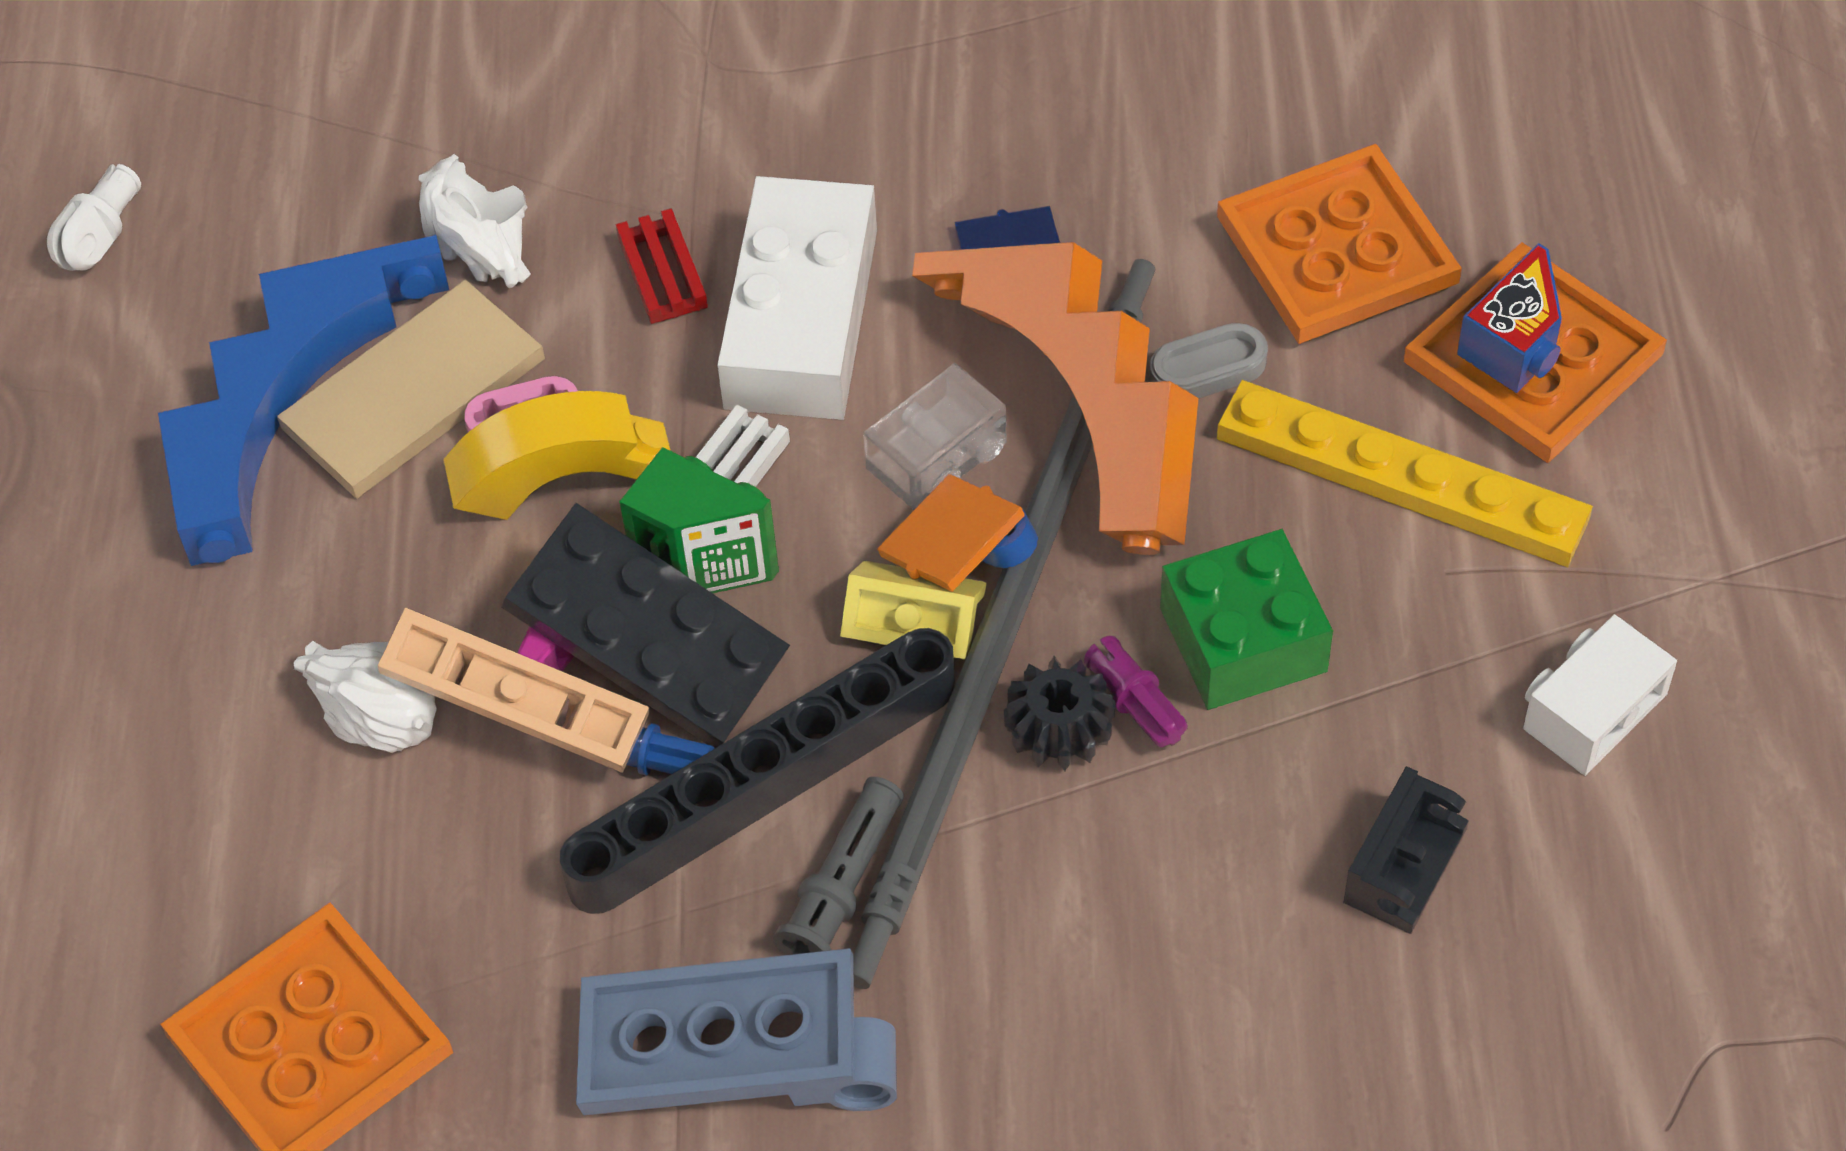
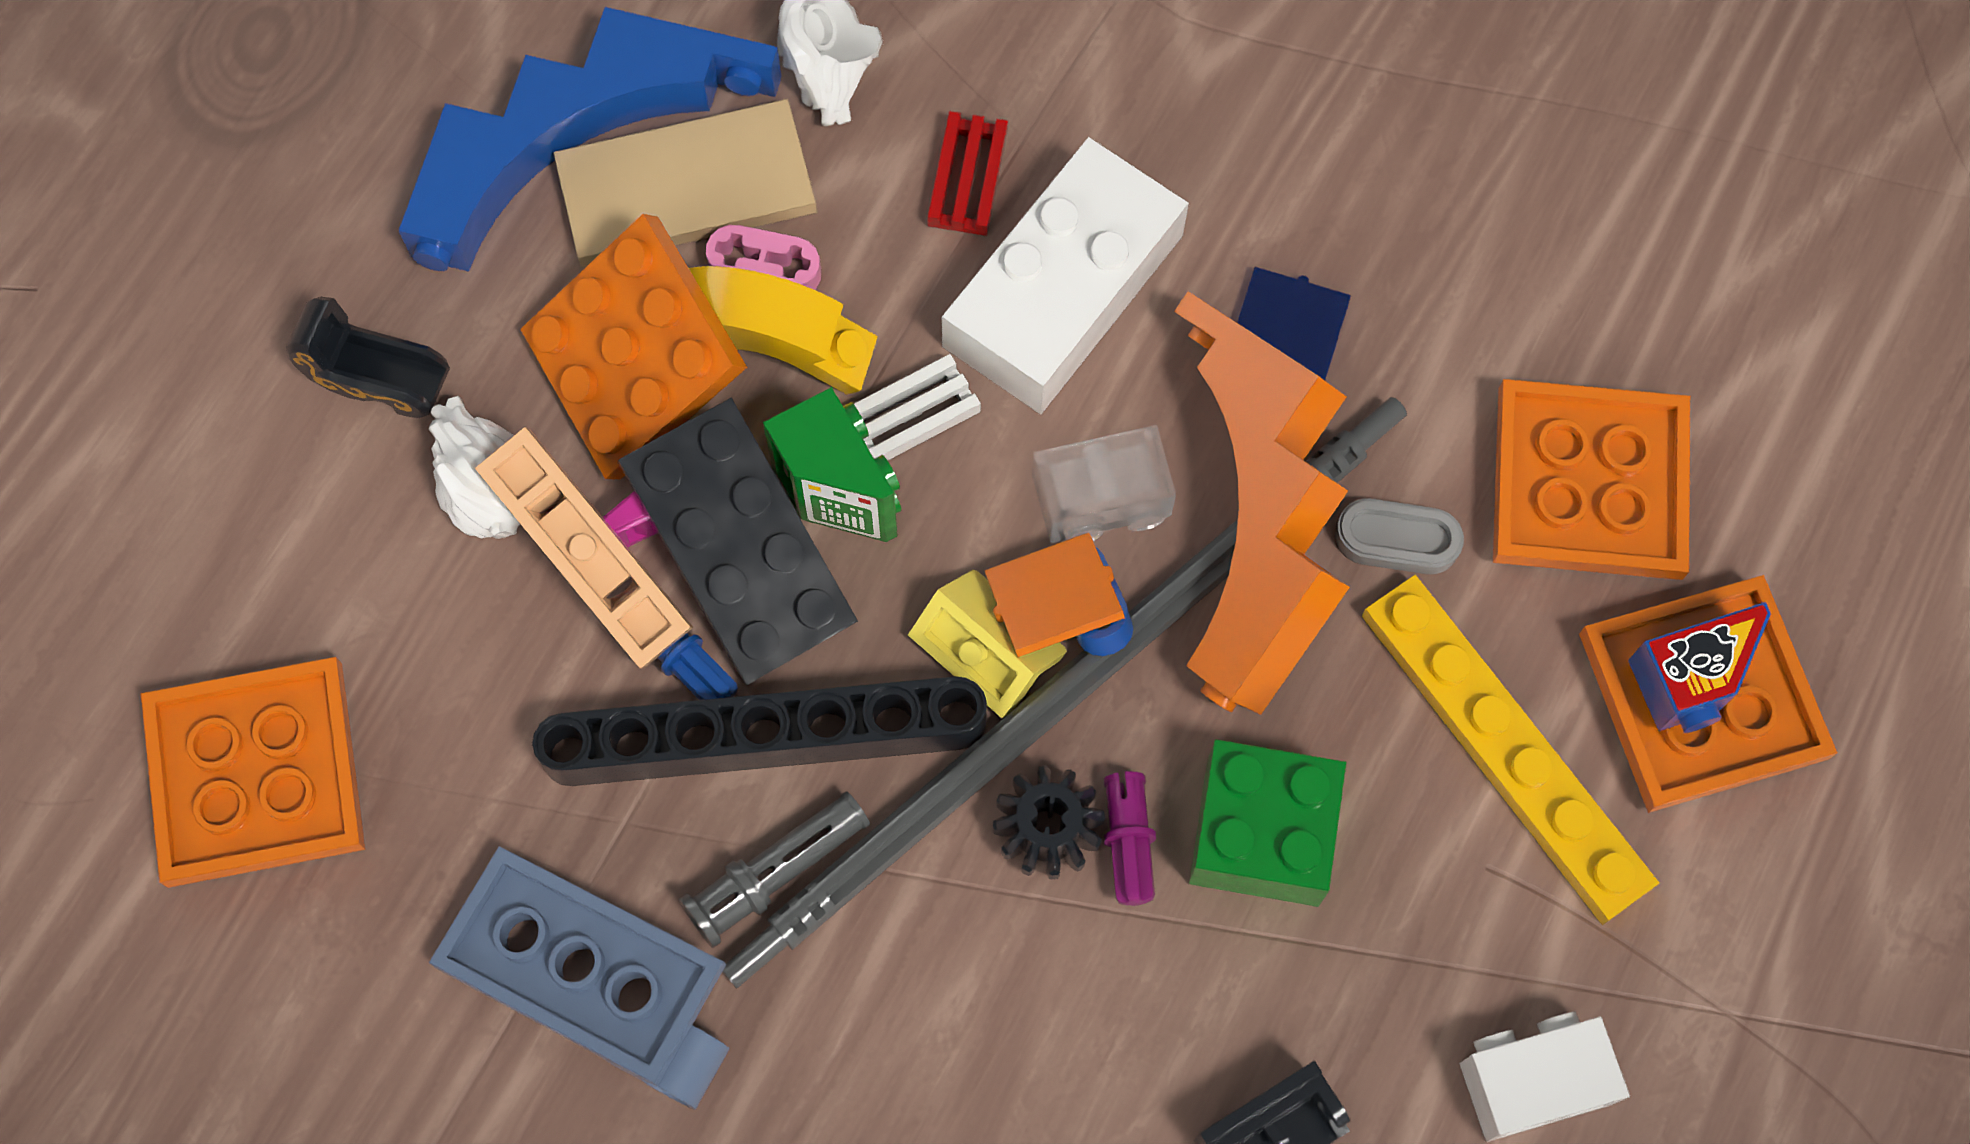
camera: 25 degrees right, 15 degrees up
none -> black animal [286,296,450,418]
none -> orange plate [520,214,748,480]

